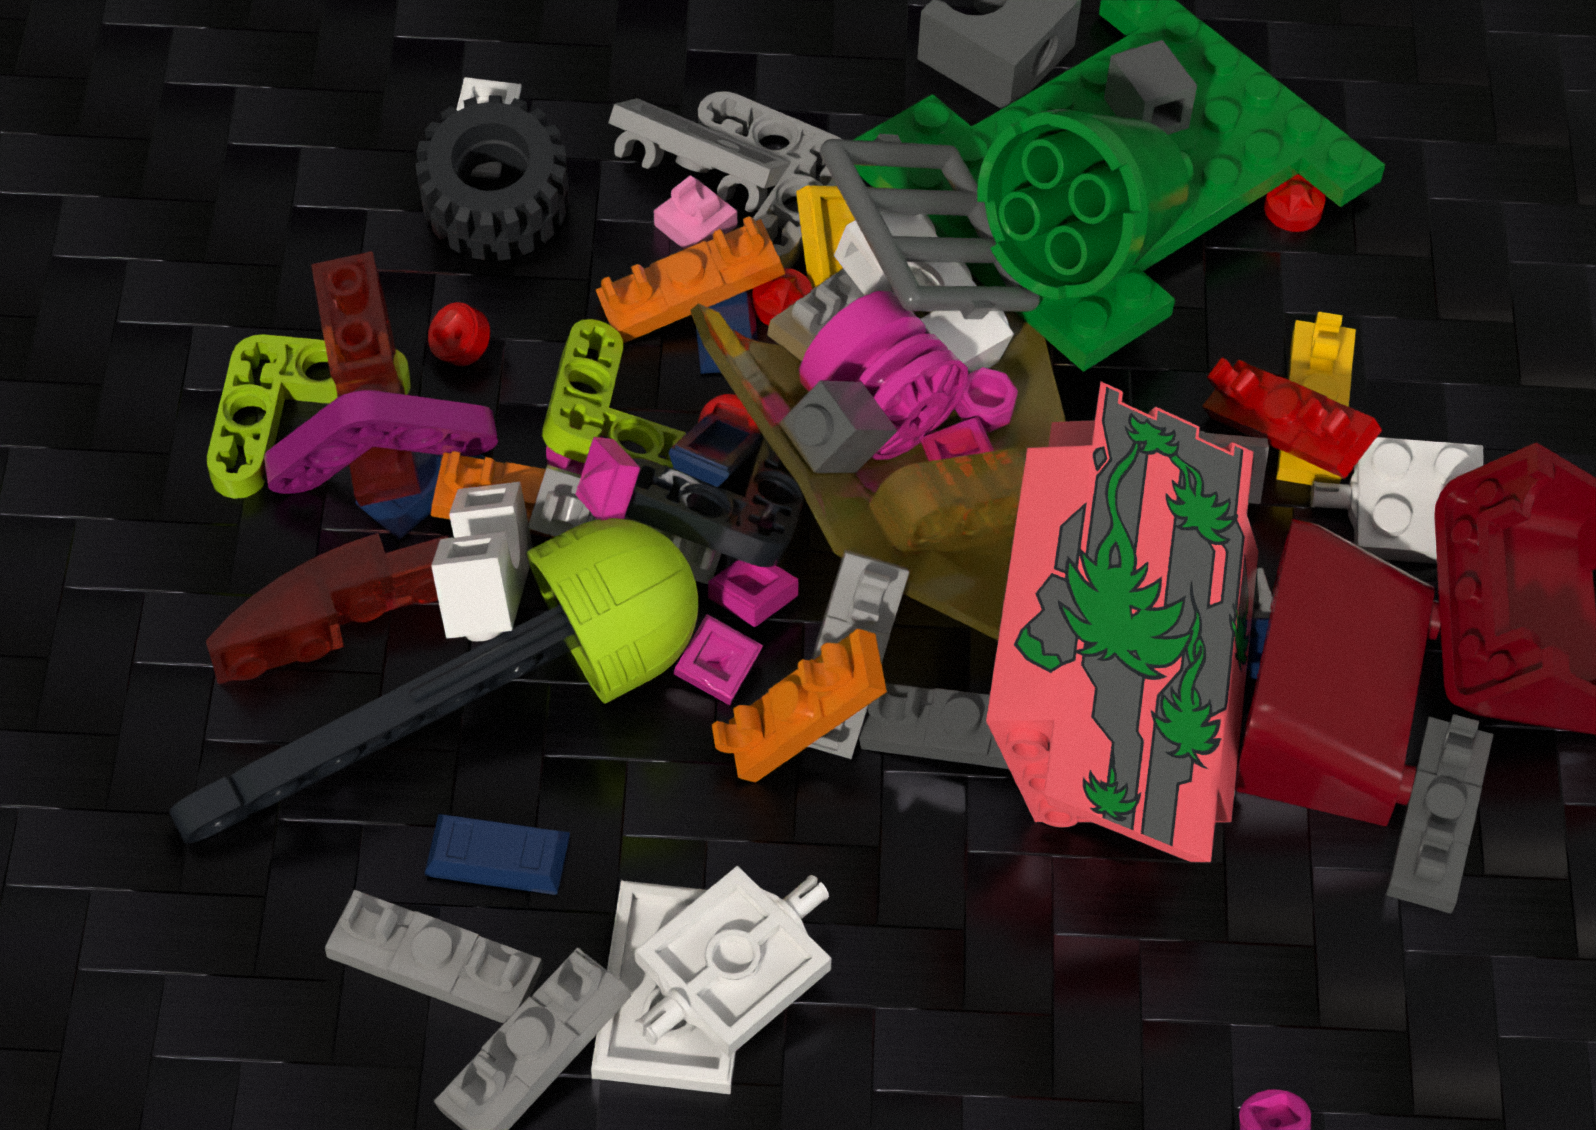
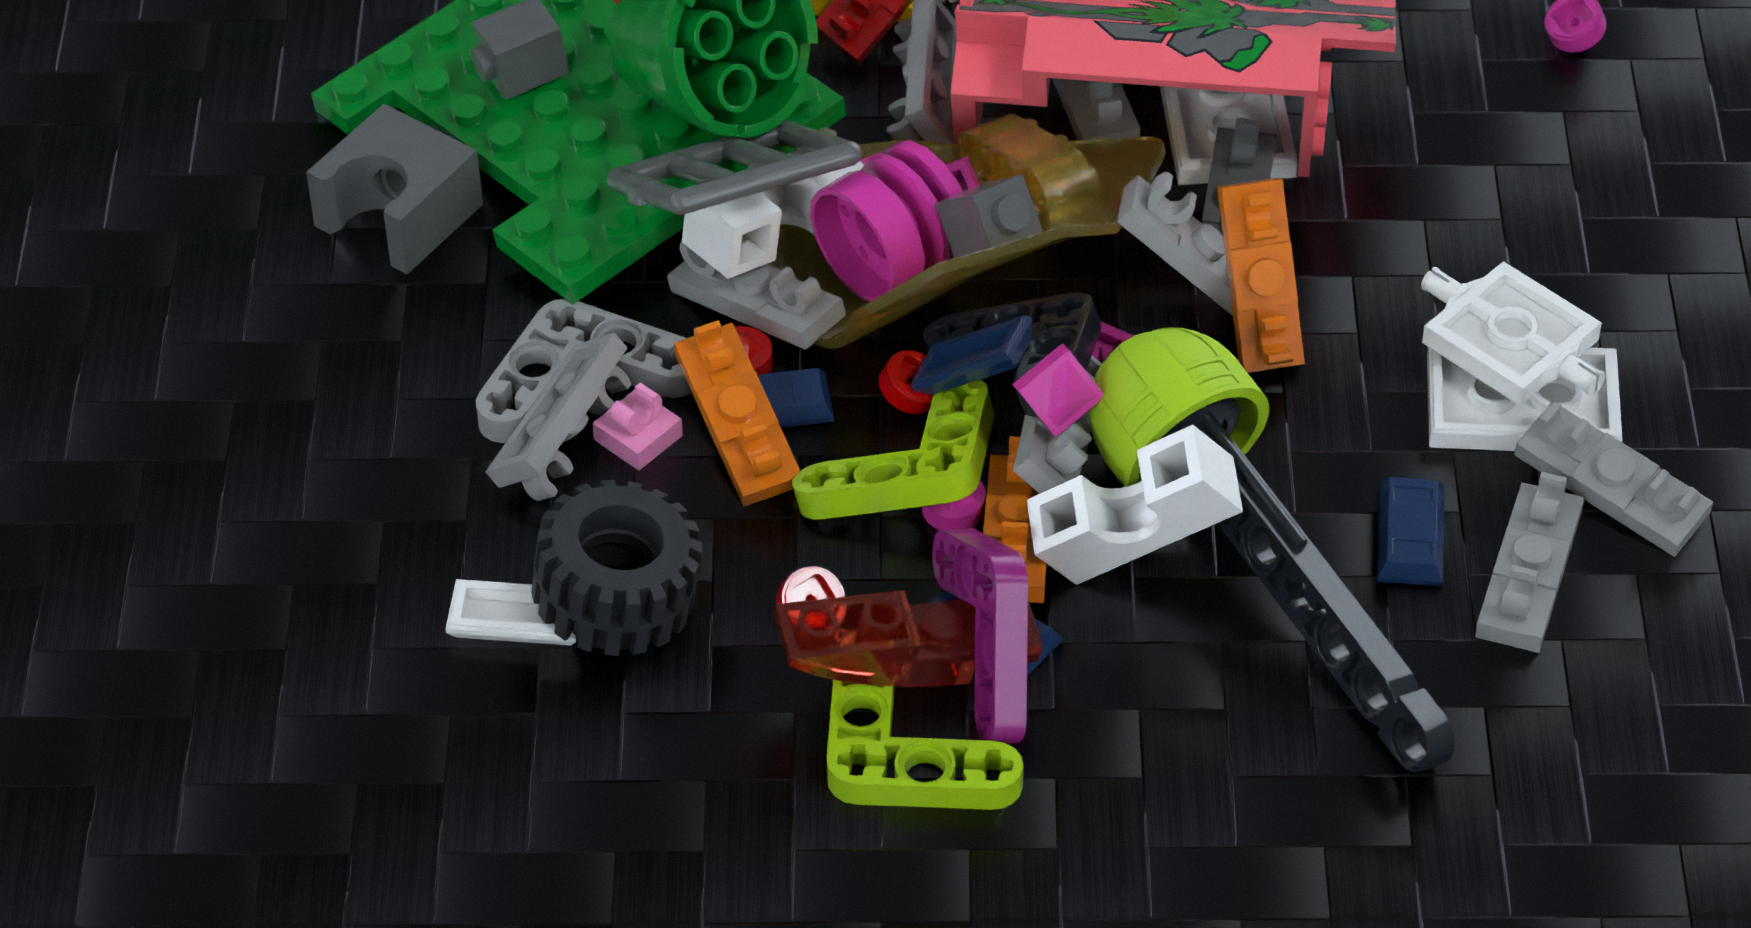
camera: 90 degrees left, 10 degrees down
clear red slope [206,533,448,684] -> none
yellow tile [796,185,855,289] -> none

